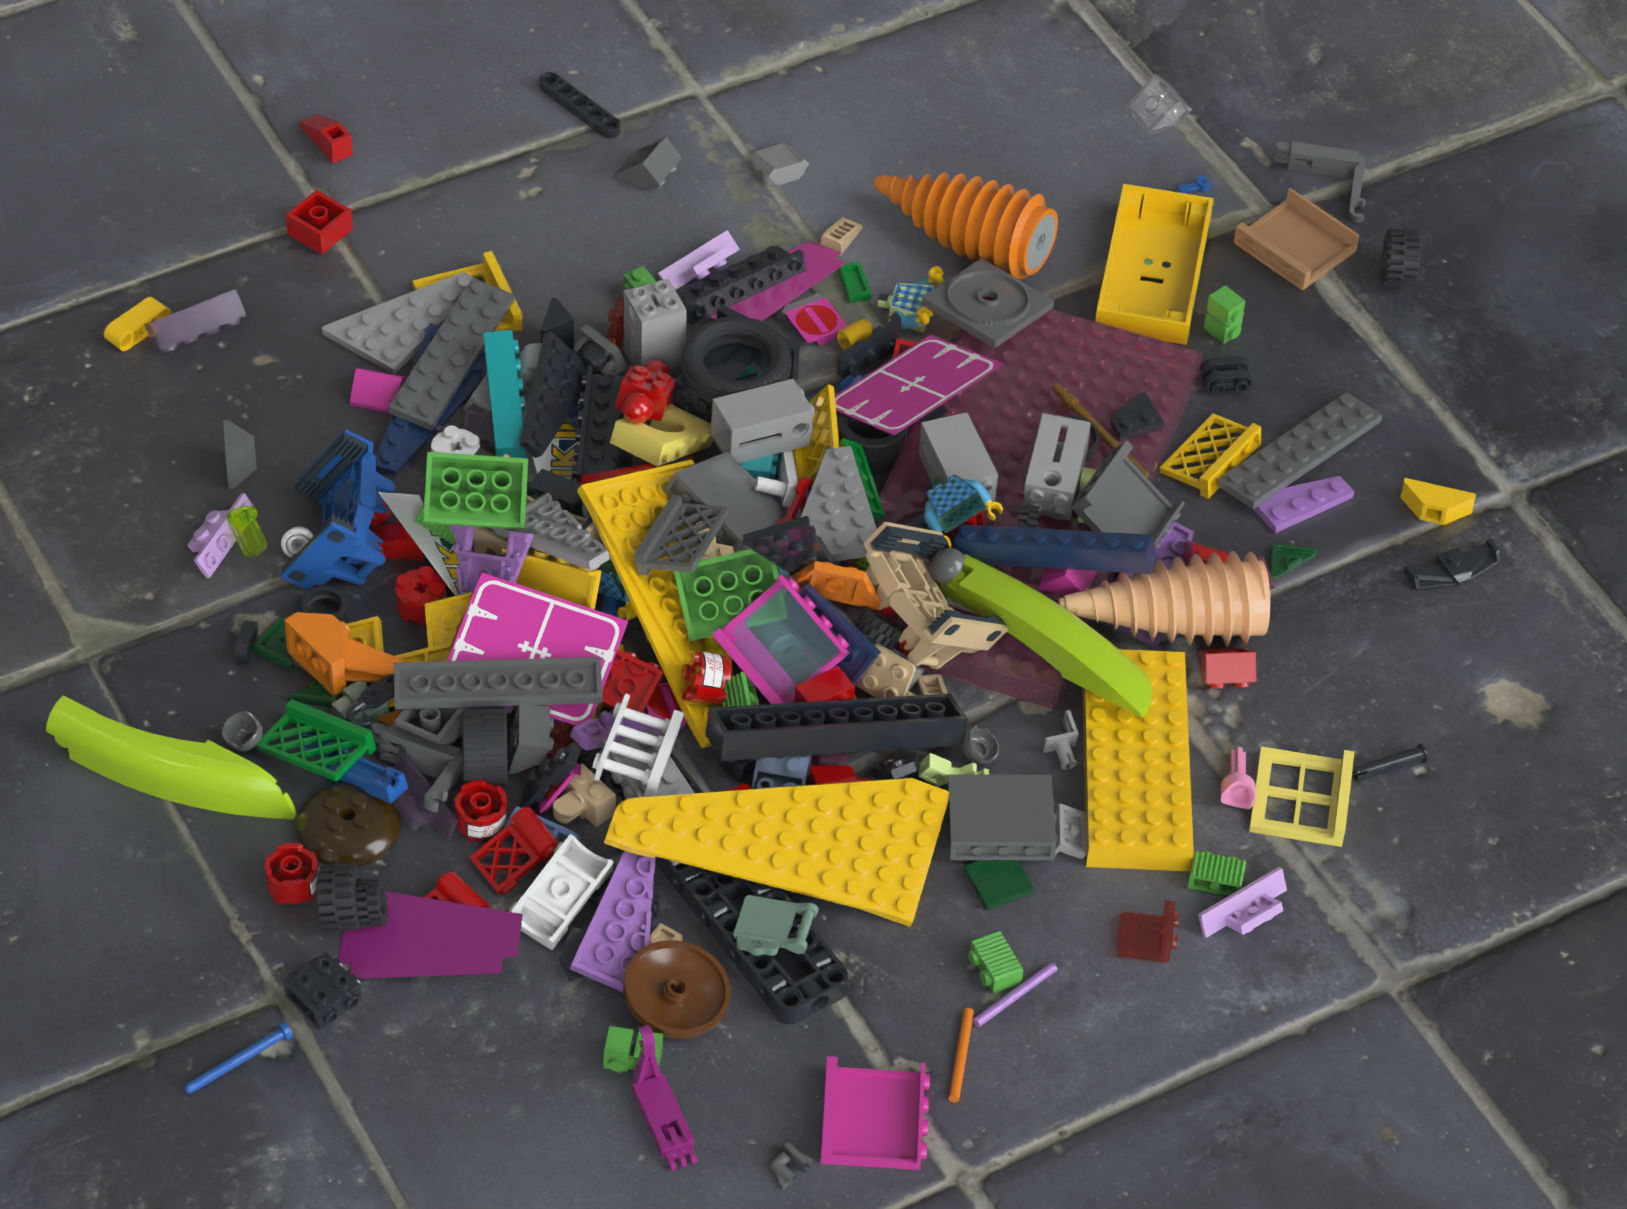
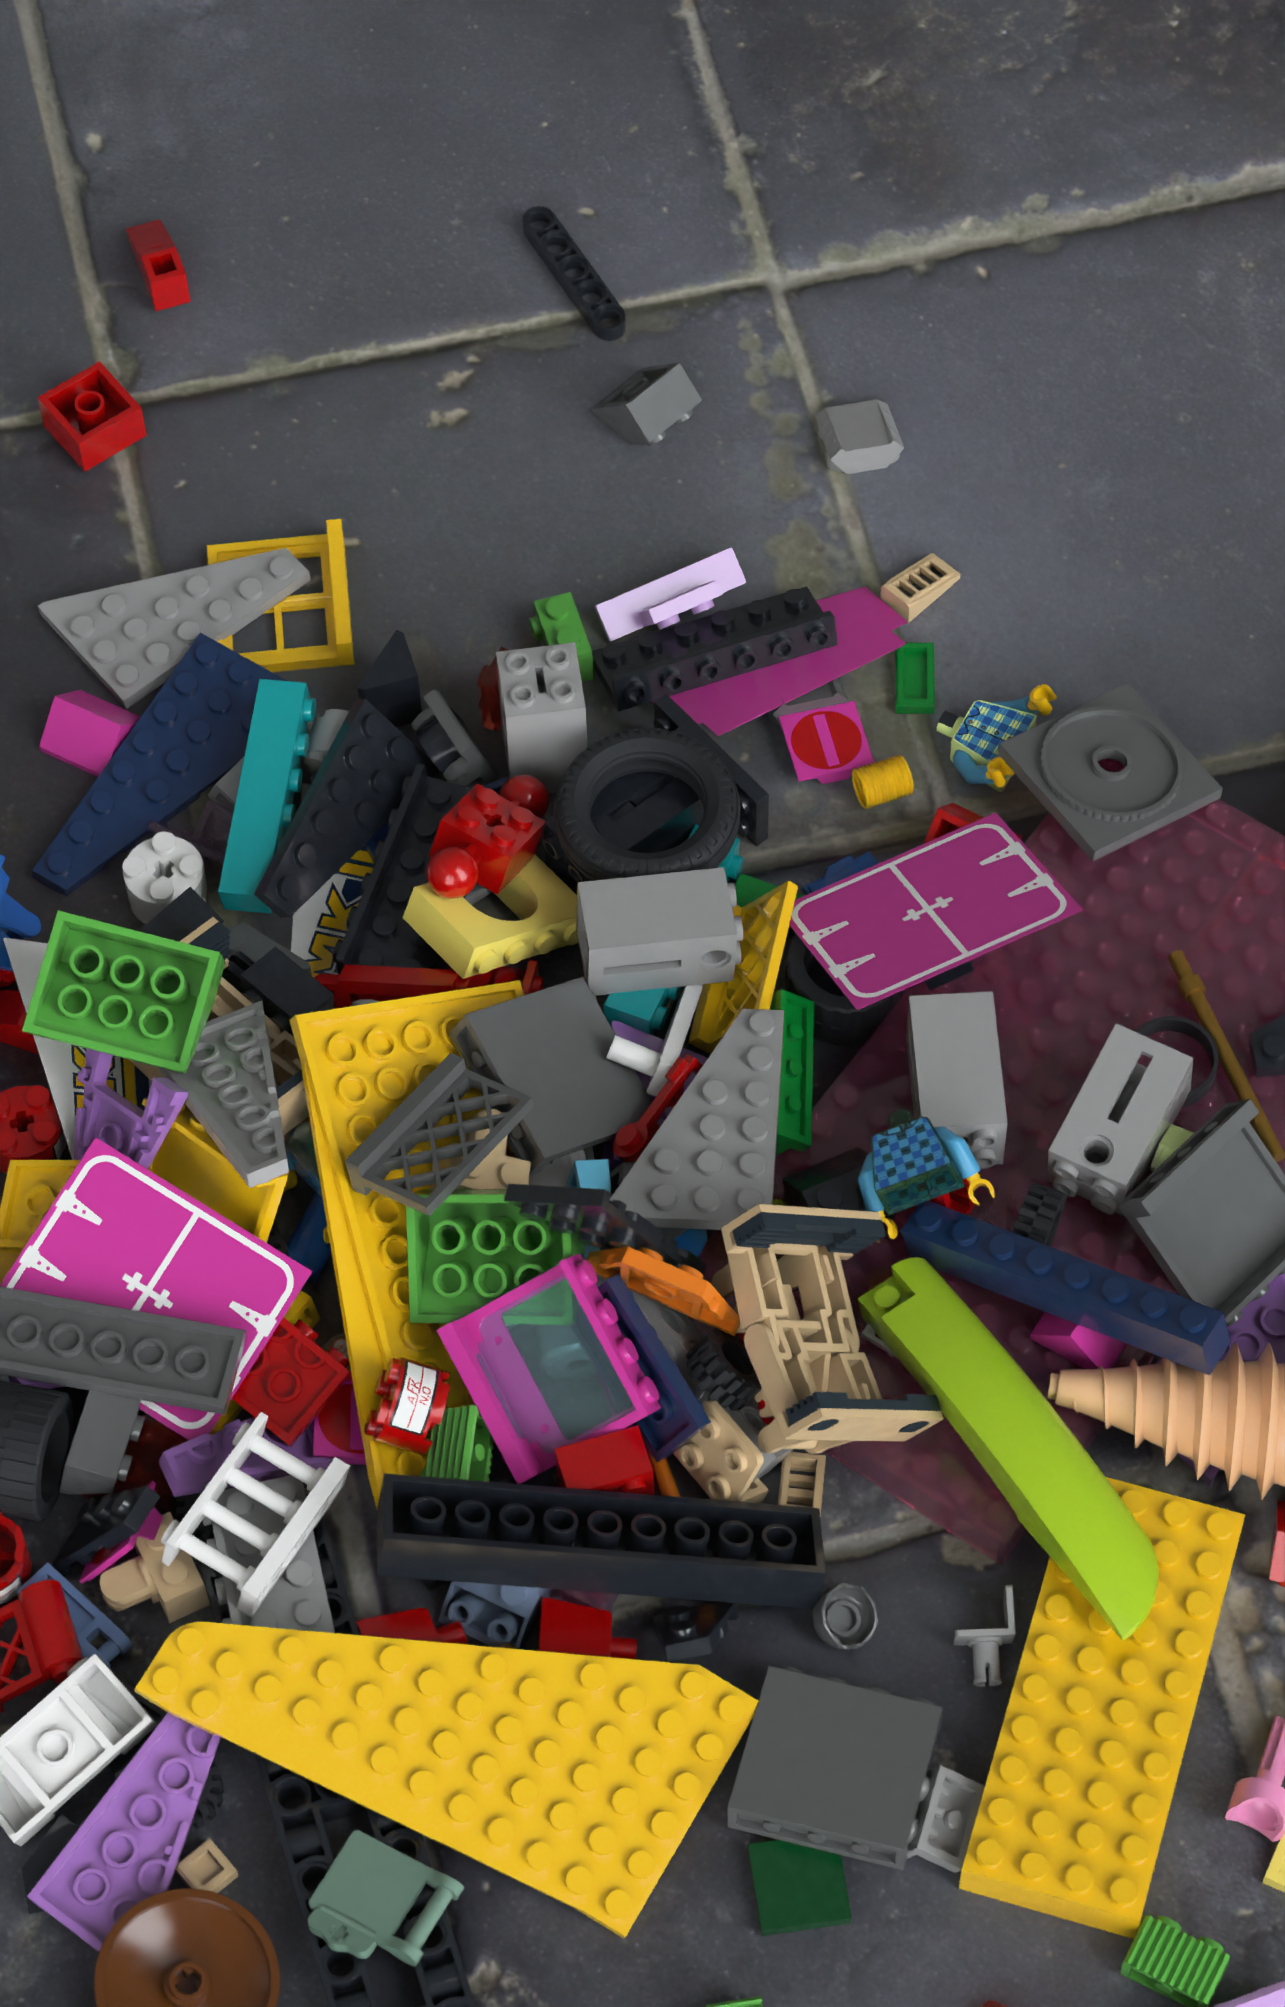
camera: 20 degrees right, 10 degrees up
dark grey plate [388,278,515,431] -> none
black wing [837,312,901,379] -> none
orange cone [874,172,1058,280] -> none
yellowish green piece [918,753,989,786] -> none
dark grey hair [929,548,965,585] -> none

